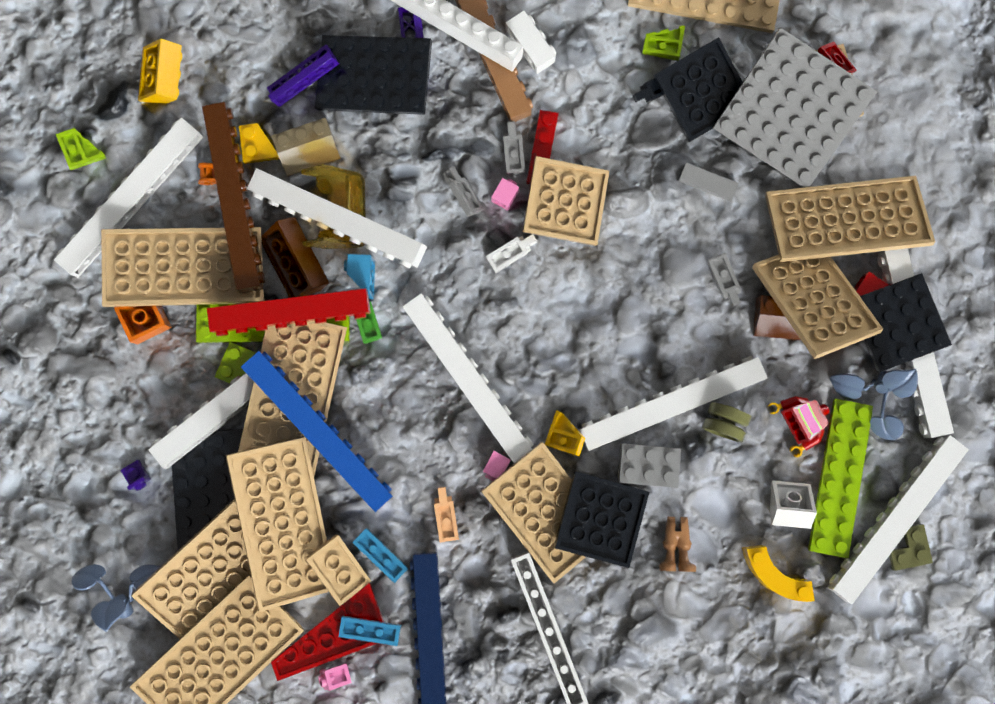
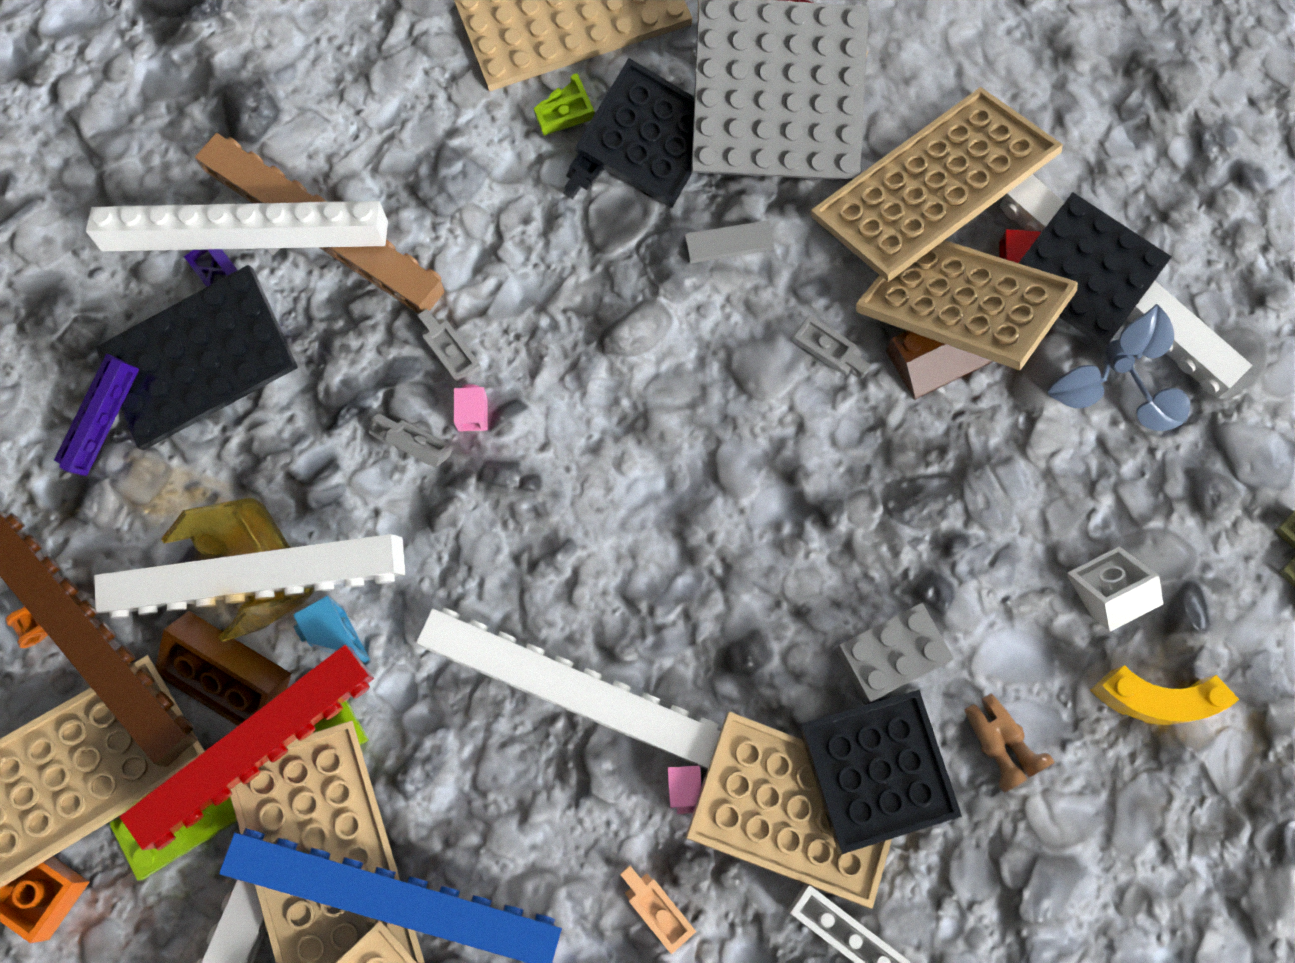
camera: 30 degrees left, 10 degrees down
lime wing [214,342,256,383] -> none
yellow wing [239,123,279,164] -> none
dark tan slope [272,117,341,177] -> none
bright green plate [356,302,383,344] -> none
white hinge [486,234,537,273] -> none
white brick [505,11,556,74] -> none
tan plate [522,156,609,246] -> none
red plate [526,110,559,184] -> none
yellow wing [545,410,585,456] -> none
white brick [579,356,767,451] -> none
olive wheel [701,402,752,443] -> none
red torso [767,396,830,457] -> none
lime plate [808,398,873,558] -> none
white brick [828,435,969,604] -> none

